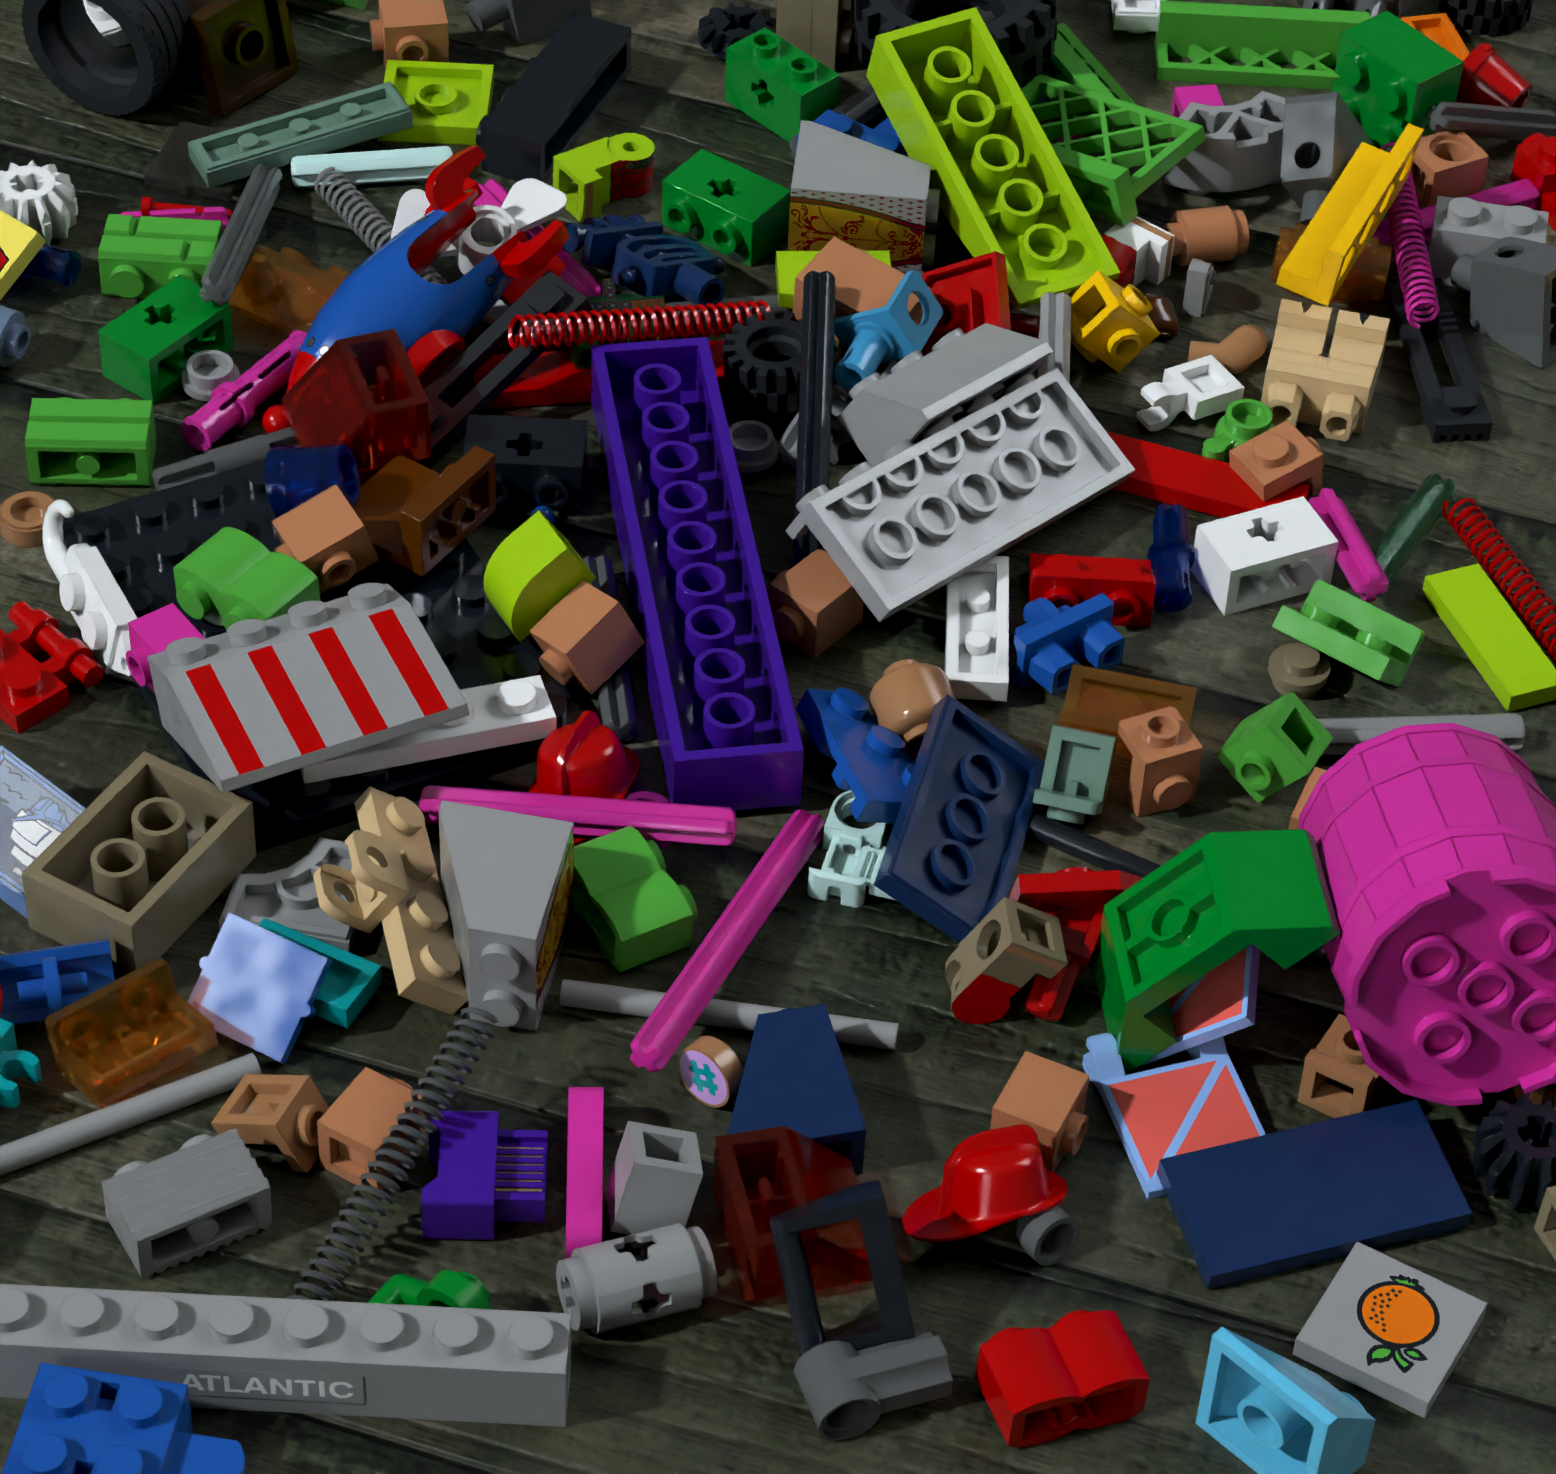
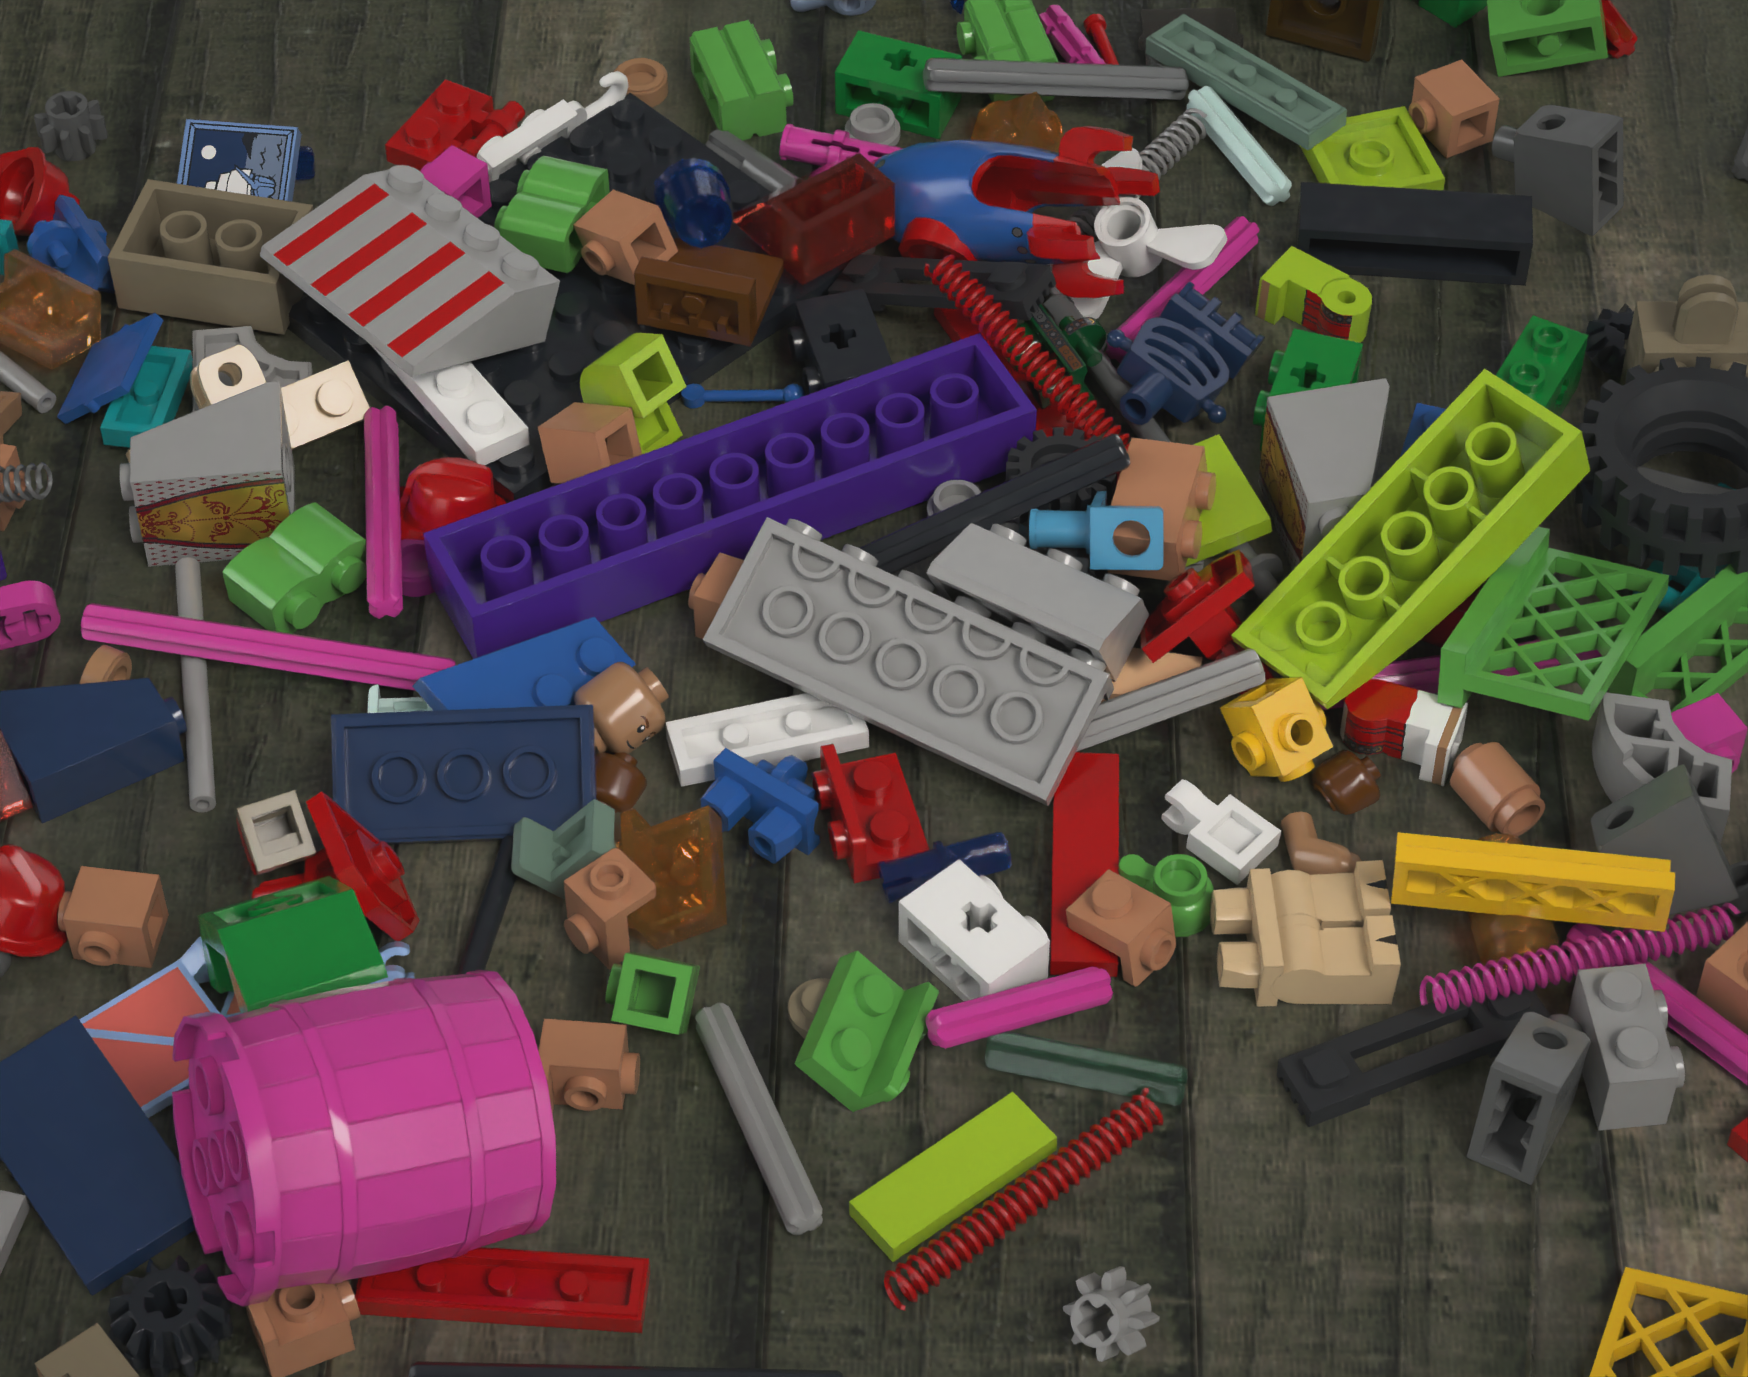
camera: 75 degrees right, 5 degrees up
light grey tile [1182,258,1216,318] -> none

